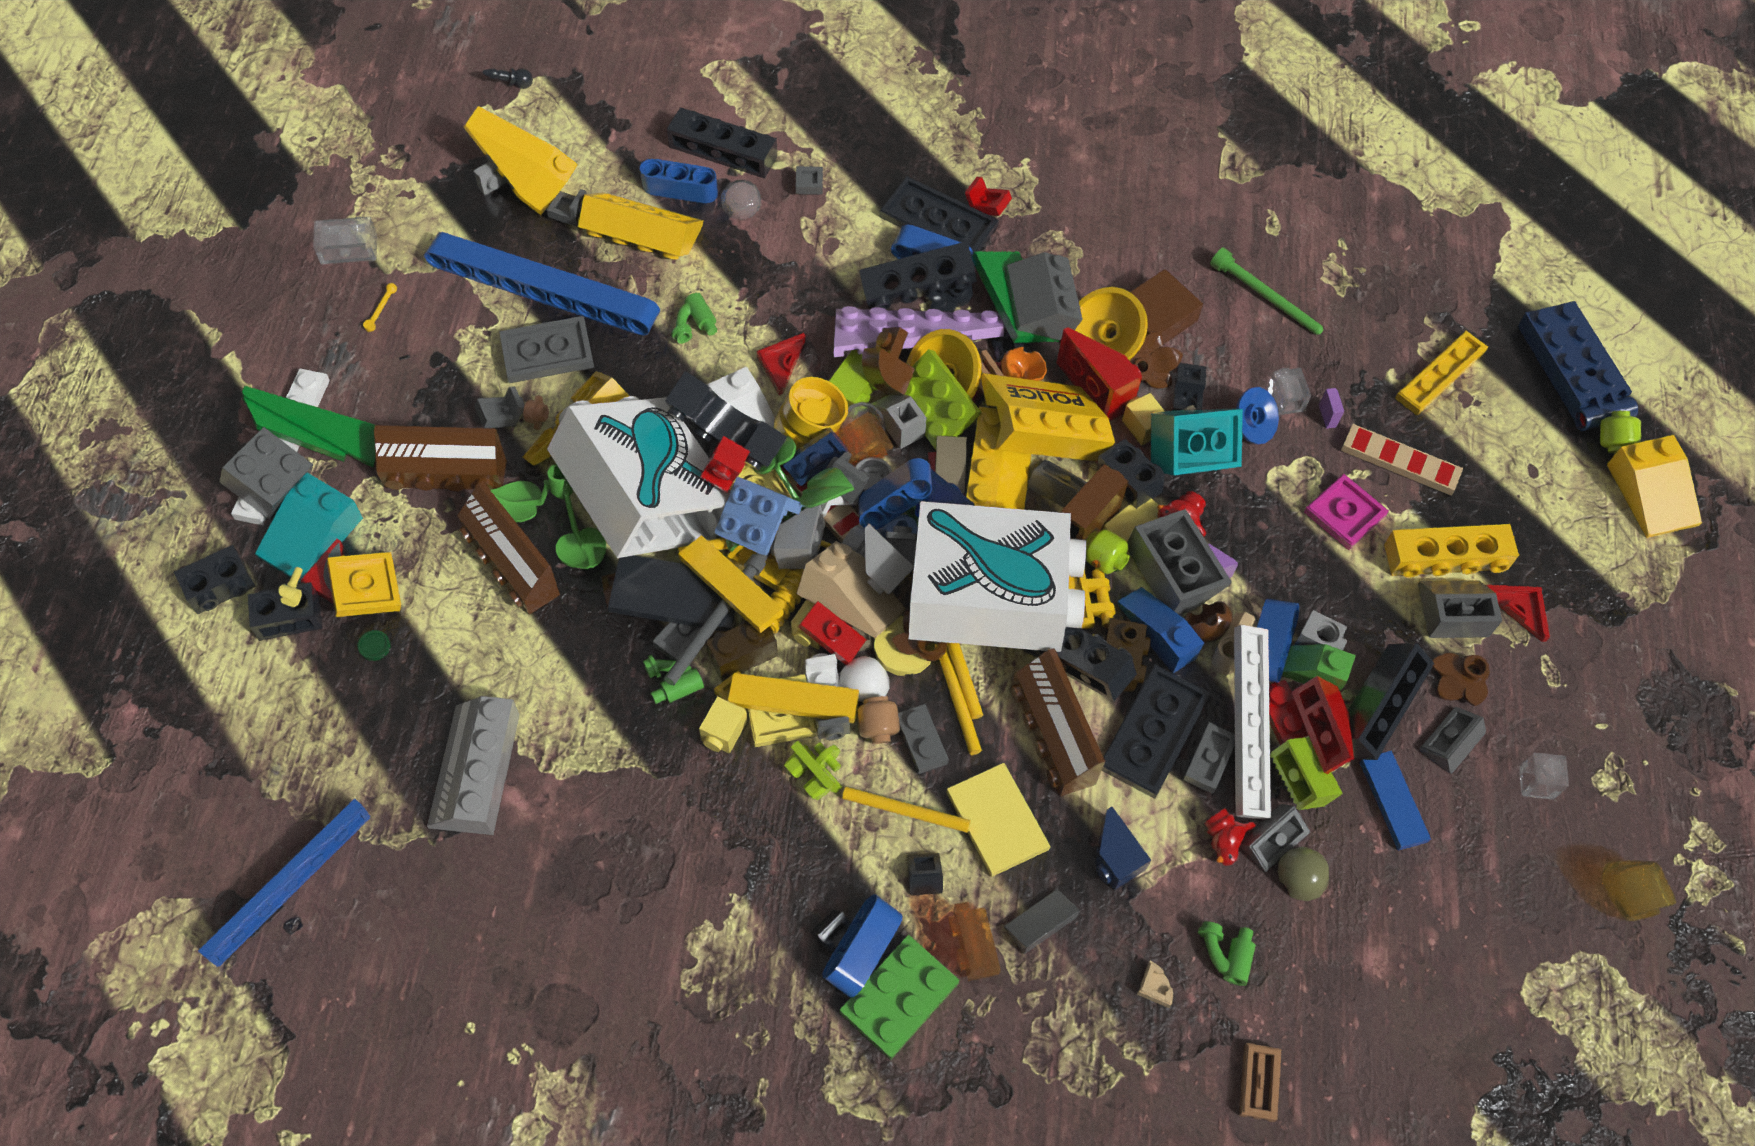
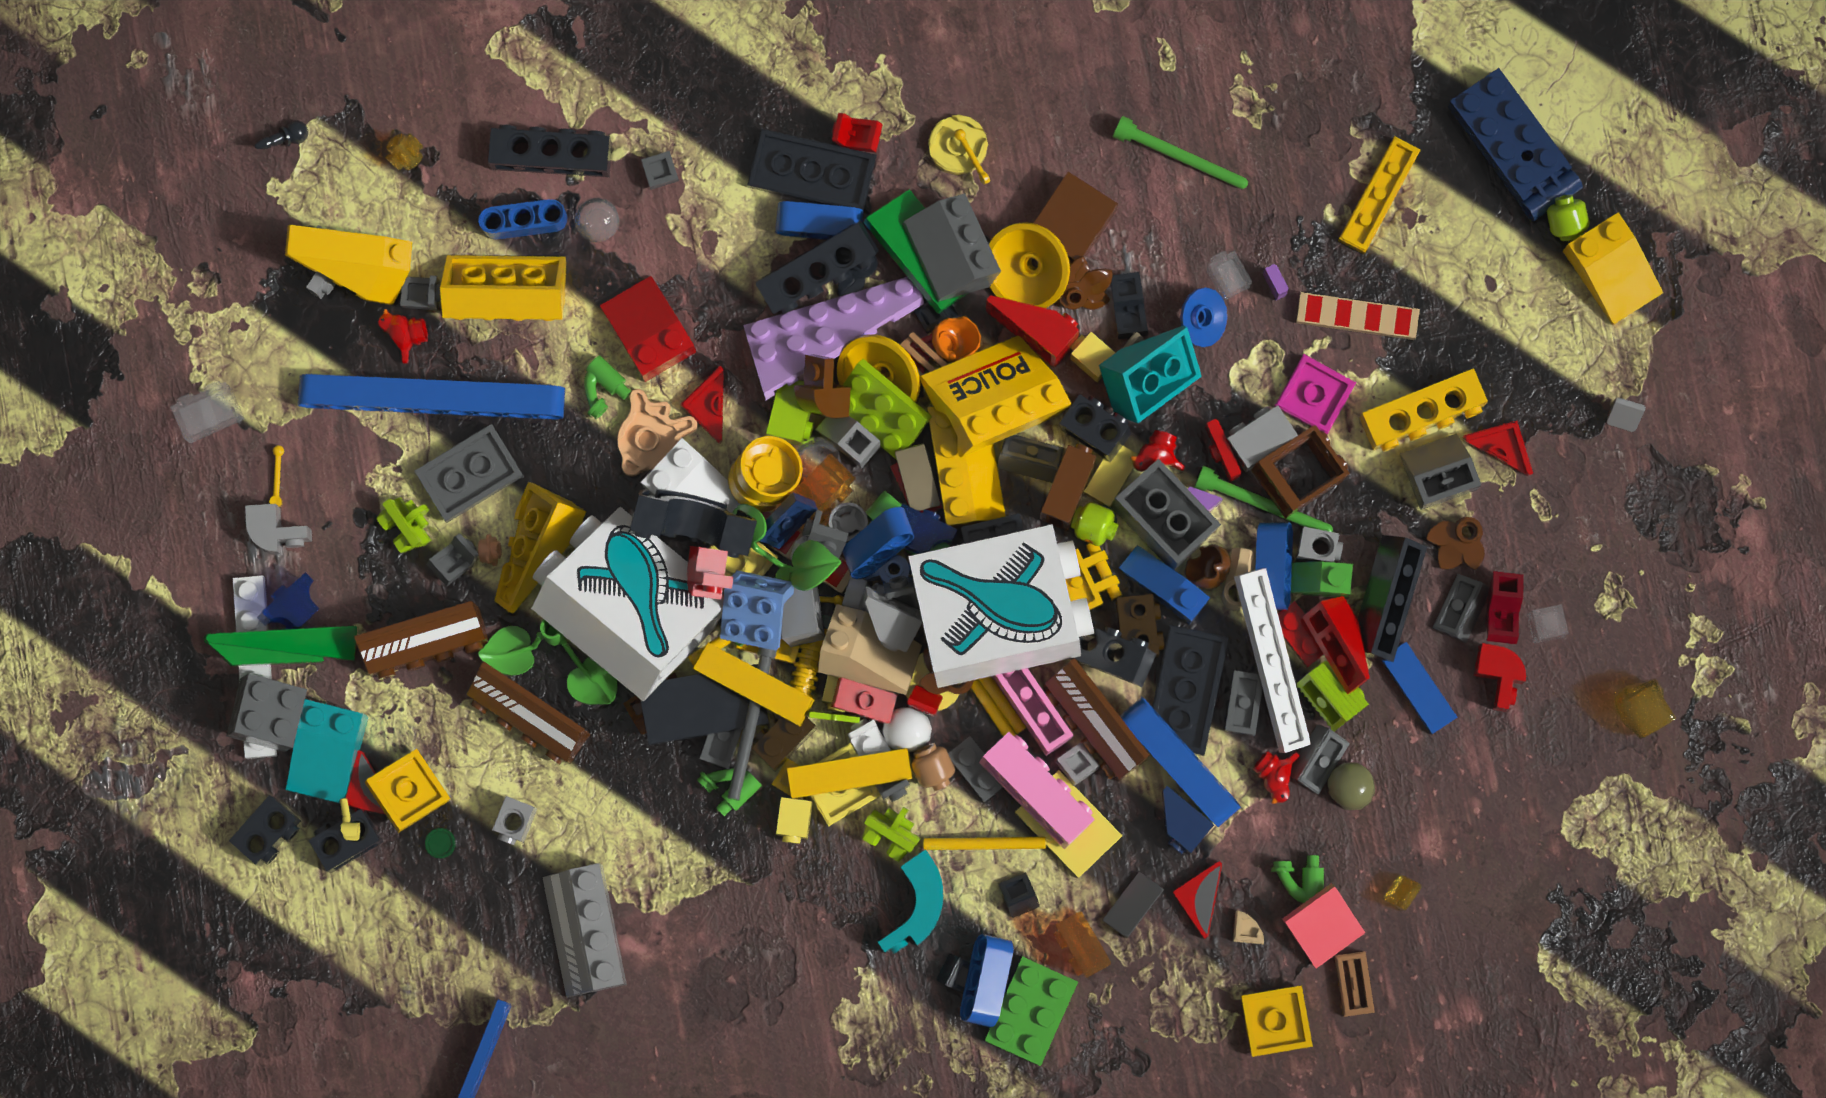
camera: 10 degrees left, 20 degrees up
none -> light grey brick [245,504,312,556]
none -> clear blue brick [257,572,320,629]
none -> lime hips [376,497,432,553]
none -> red animal [378,309,428,364]
none -> clear yellow gear [385,133,423,170]
none -> light grey brick [492,796,537,845]
none -> red slope [600,276,696,382]
none -> light nougat tile [617,389,698,477]
none -> lime piece [806,710,860,723]
none -> teal arch [878,849,944,954]
none -> red slope [907,685,943,717]
none -> light yellow tile [928,115,988,175]
none -> yellow hinge [954,129,990,185]
none -> bright pink brick [979,732,1095,850]
none -> bright pink brick [992,668,1073,756]
none -> light grey plate [1056,742,1099,786]
none -> blue beam [1120,696,1241,827]
none -> tile [1172,861,1222,939]
none -> bright green piece [1194,466,1333,532]
none -> red plate [1205,419,1241,482]
none -> light grey brick [1227,406,1298,472]
none -> yellow plate [1241,985,1313,1057]
none -> reddish brown window [1251,425,1350,519]
none -> coral tile [1282,883,1365,968]
none -> clear yellow slope [1384,875,1422,911]
none -> red brick [1474,643,1526,712]
none -> dark red brick [1485,571,1524,644]
none -> light grey slope [1607,397,1646,432]

